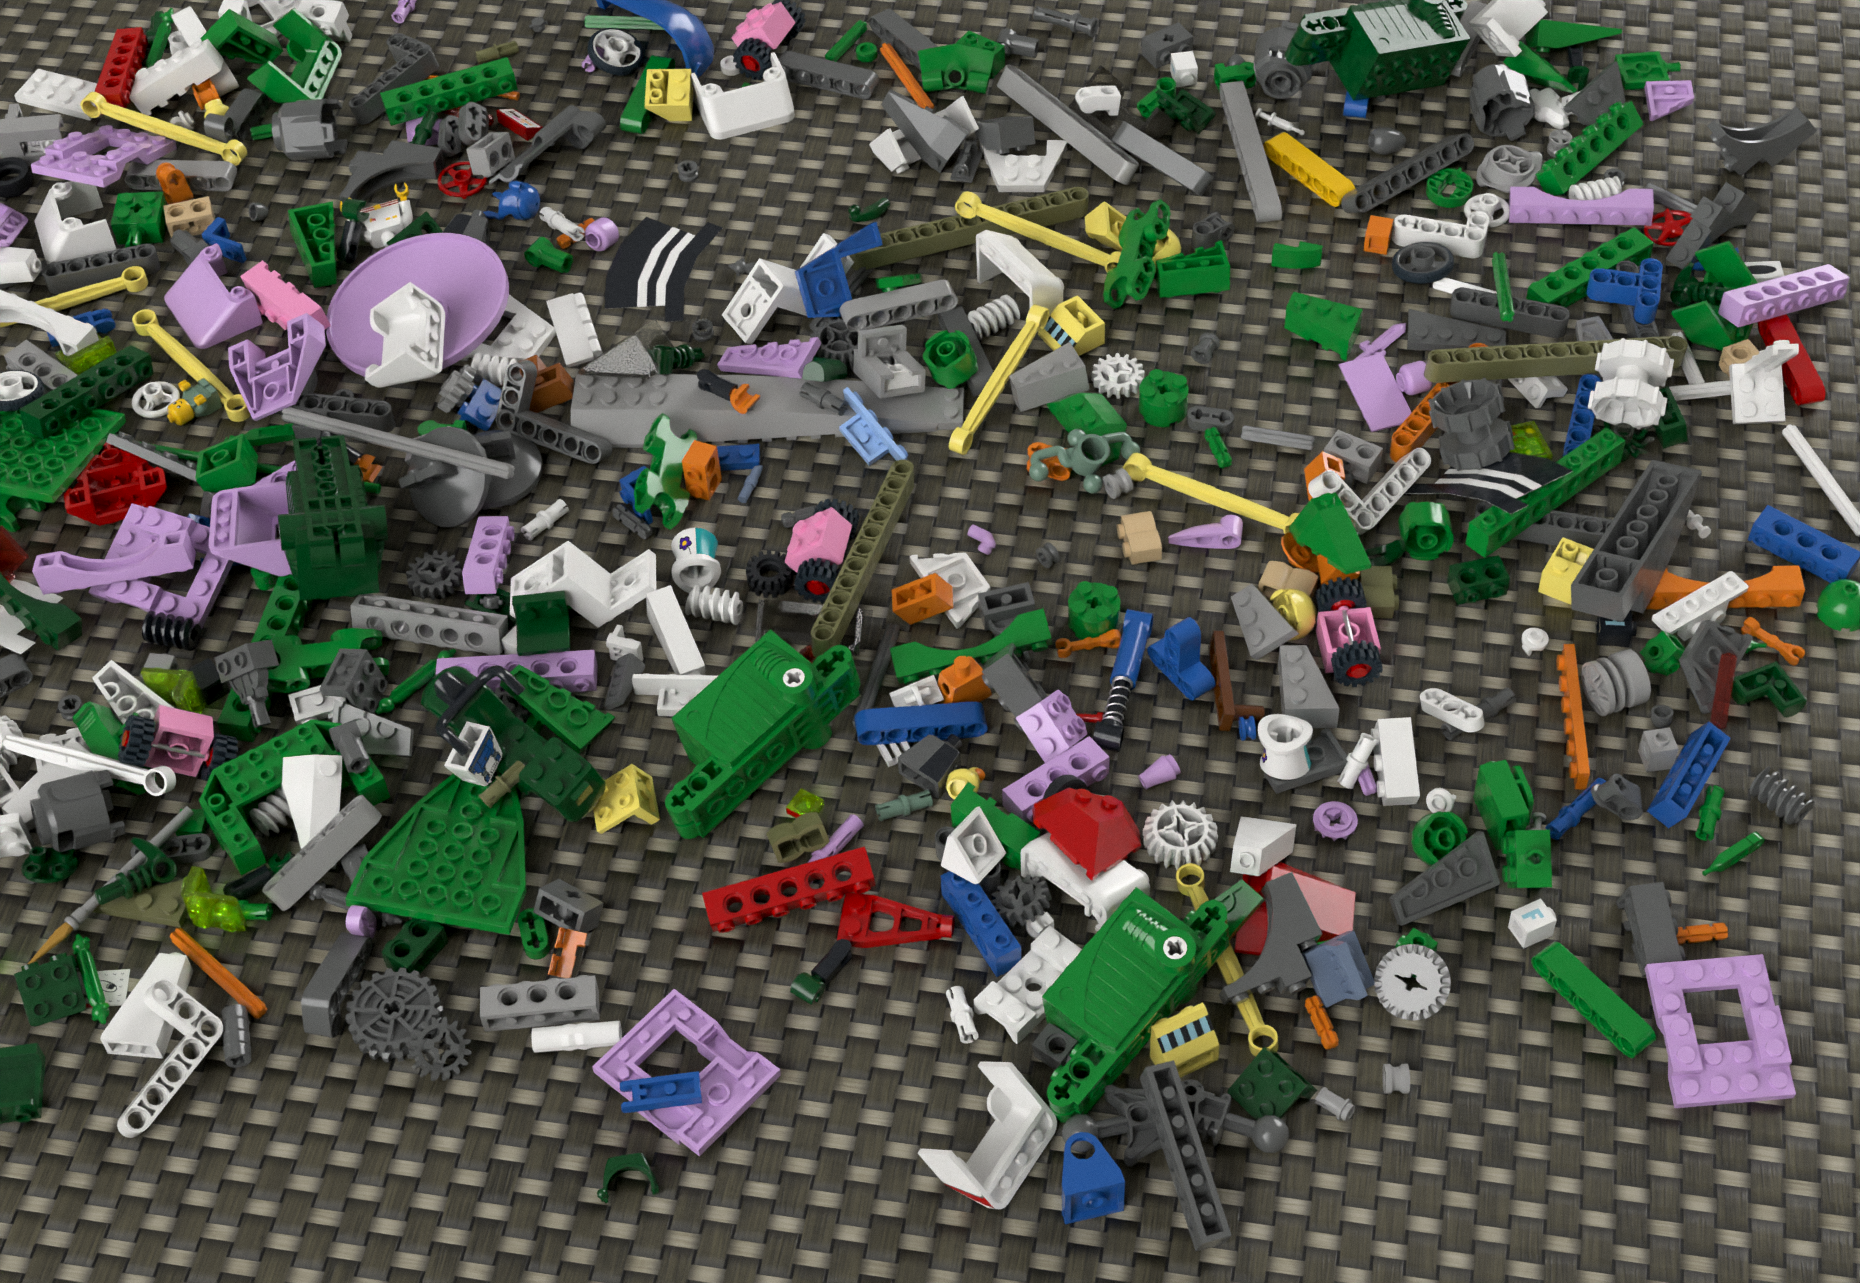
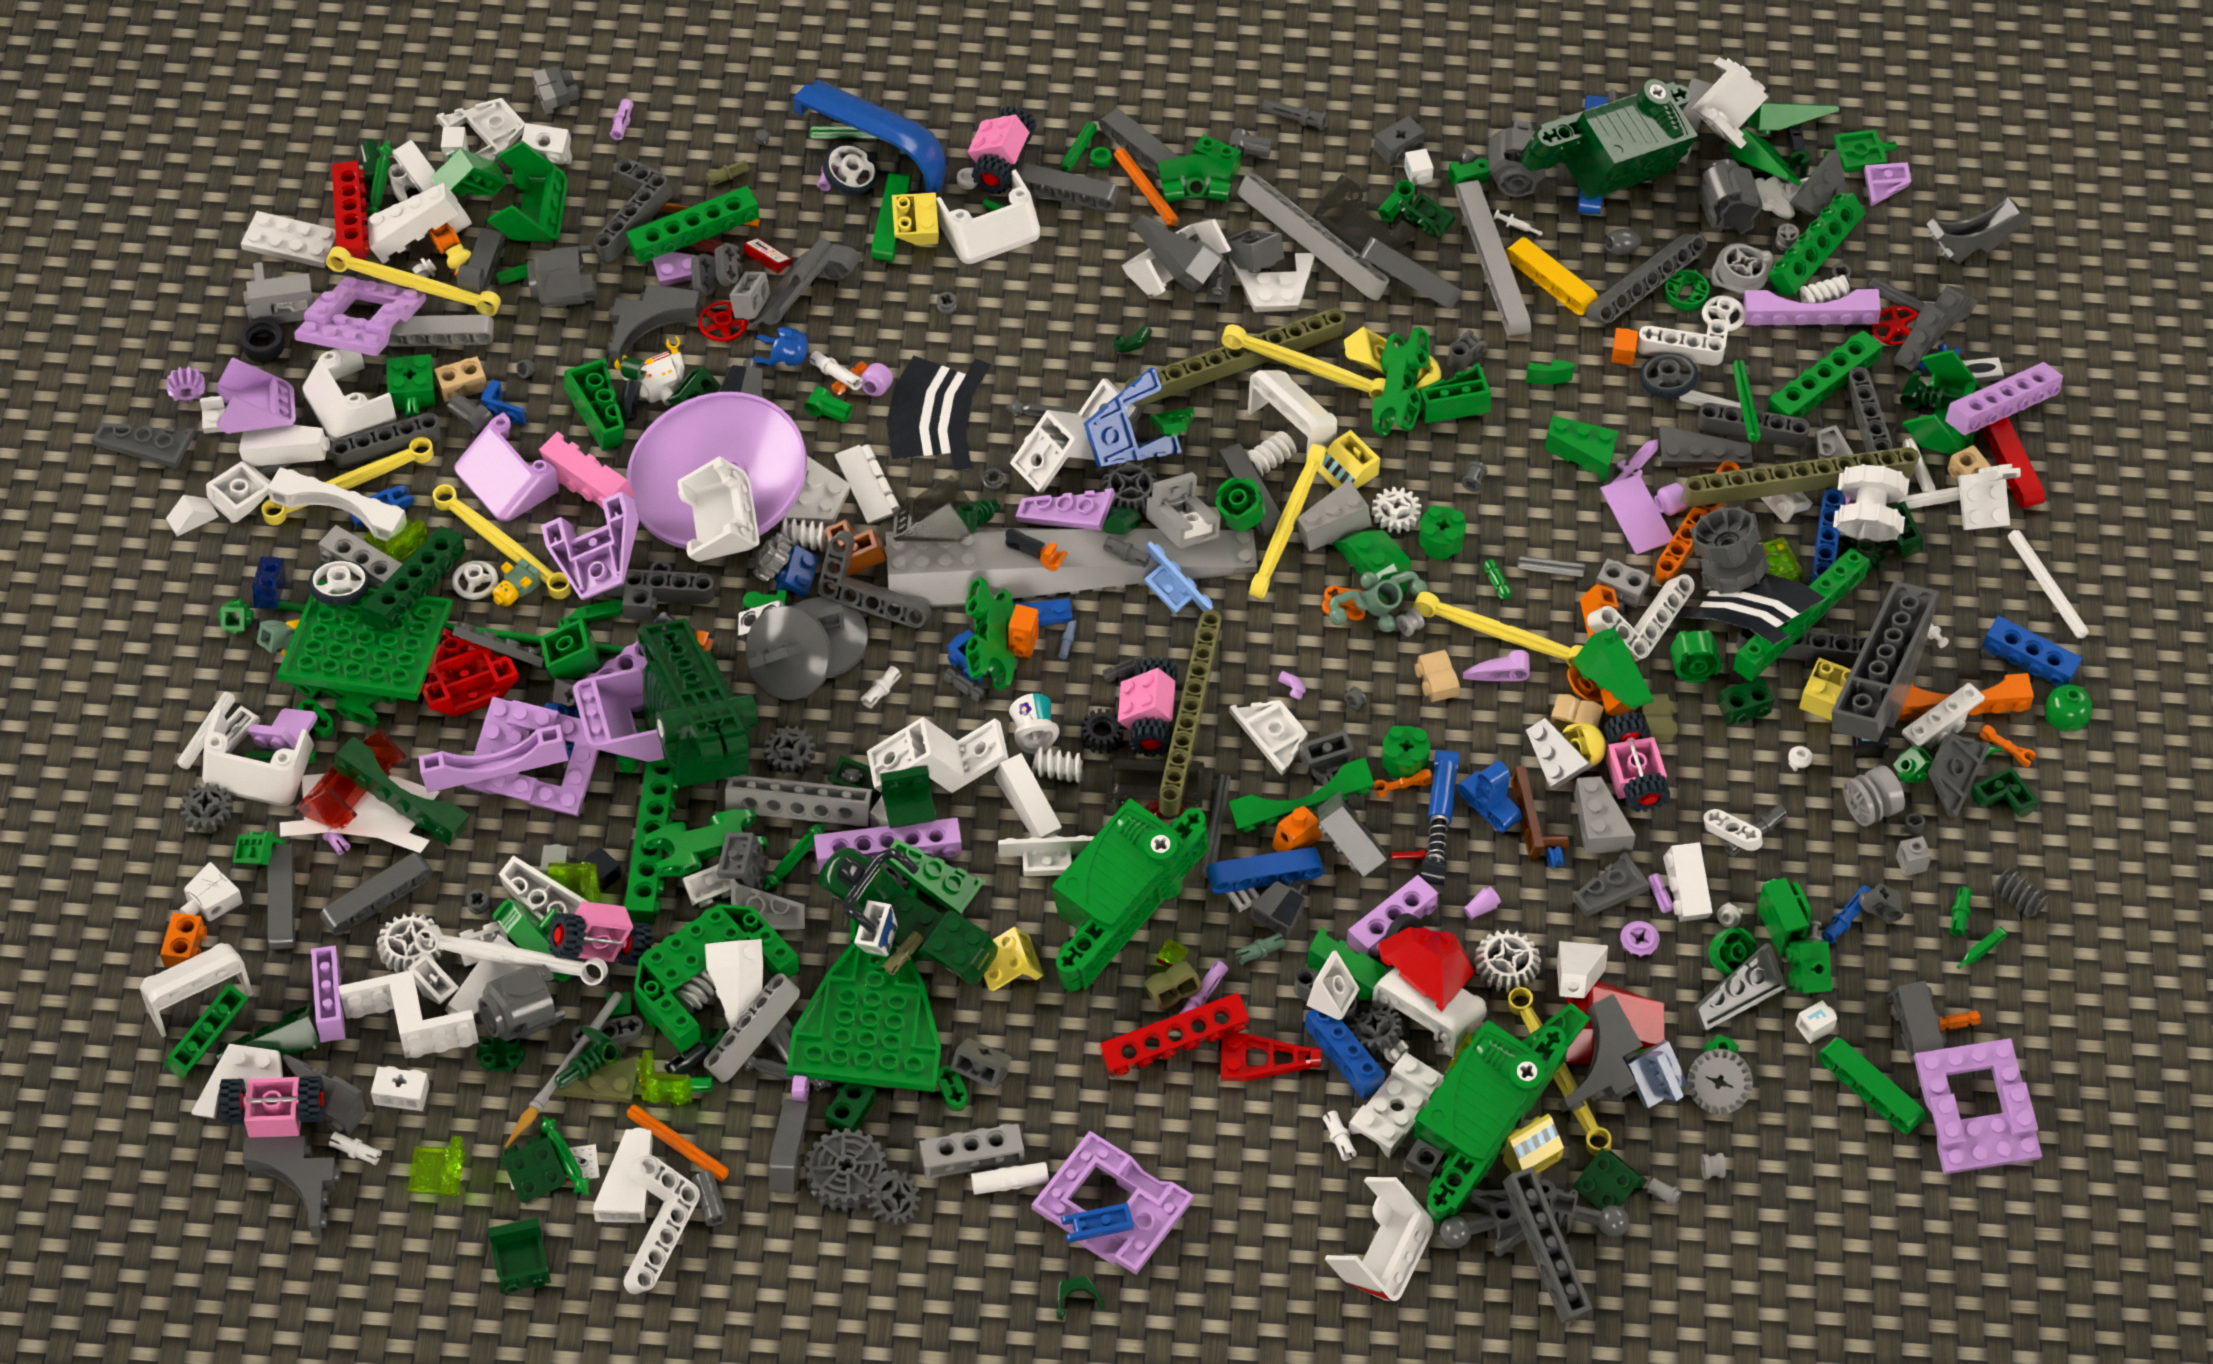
camera: 10 degrees left, 5 degrees up
black piece [142,610,202,651] -> none
orange piece [156,162,194,204] -> none
dark grey brick [214,640,279,728] -> none
light grey axle [282,407,515,479] -> none
dark grey piece [329,720,371,774] -> none
dark green pin [410,111,438,145] -> none
lavender brick [462,516,514,594] -> none
orange piece [548,927,587,978] -> none
dark grey slope [604,653,645,710] -> none
white bracket [606,625,643,661] -> none
piece [790,939,852,1005] -> none
light grey beam [840,280,958,332] -> none
white hips [889,675,944,707] -> none
orange brick [892,573,953,625] -> none
light yellow animal [946,767,985,799] -> none
lavender bracket [1016,690,1087,763] -> none
blue hose [1062,1132,1125,1224] -> none
white leg [1075,86,1121,116] -> none
dark grey beam [1187,406,1234,434] -> none
white hat [1258,714,1313,780] -> none
orange axle [1305,995,1339,1050] -> none
white pin [1337,733,1378,789] -> none
dark green helmet [1356,531,1405,566] -> none
orange plate [1556,644,1590,790] -> none
blue beam [1586,258,1663,324] -> none
blue brick [1647,722,1731,828] -> none
clear red axle [1710,653,1737,730] -> none

